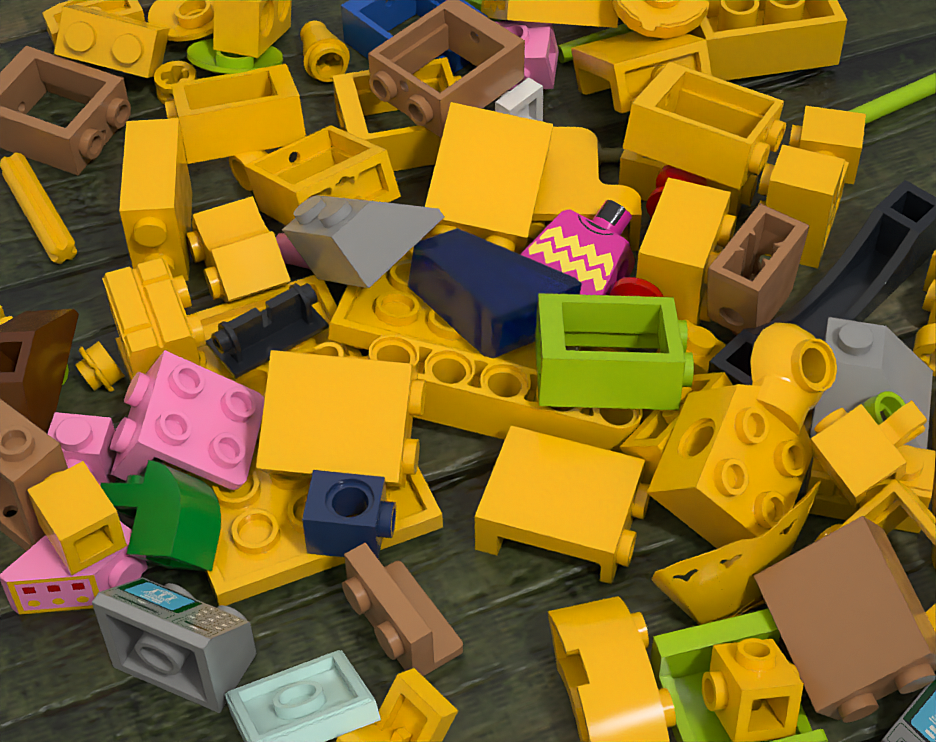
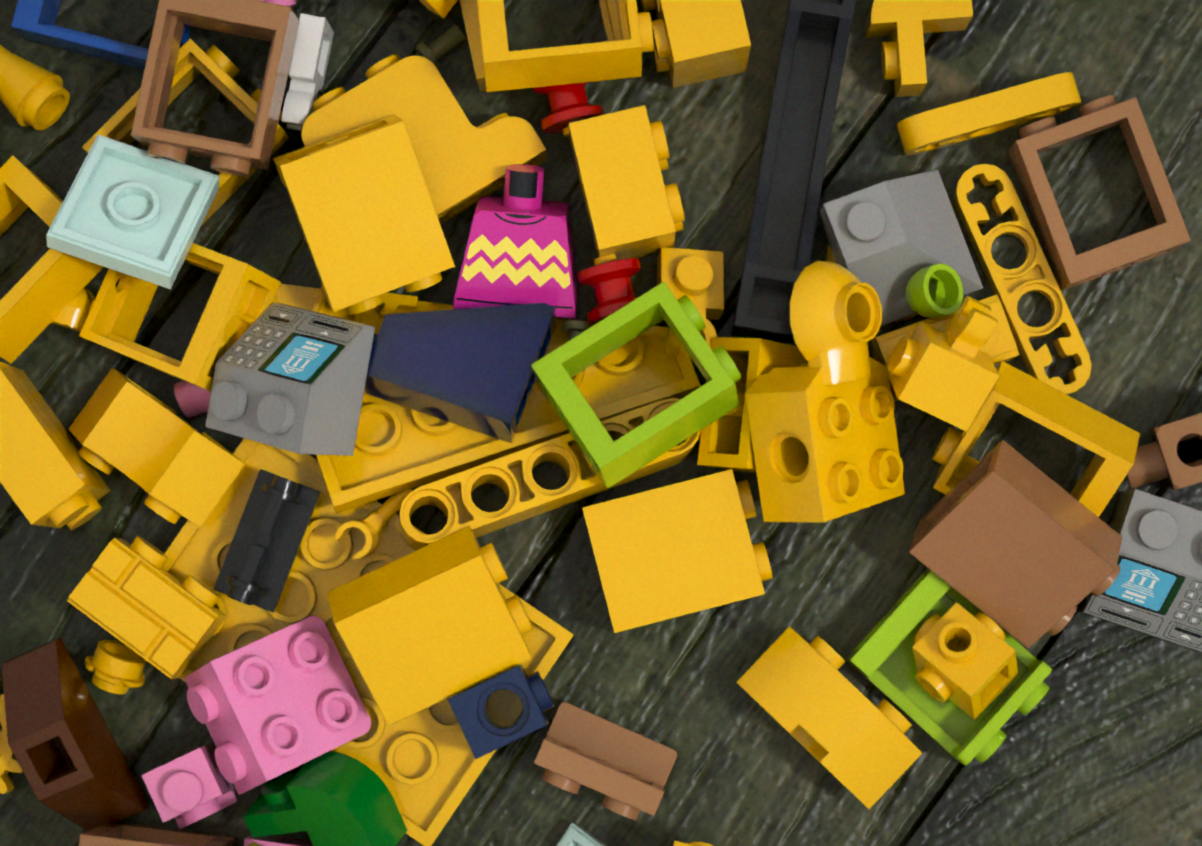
camera: 25 degrees left, 35 degrees up
yellow piece [651,480,821,625] -> none
medium nougat torso [707,204,809,336] -> none
none -> light aqua tile [46,135,219,290]

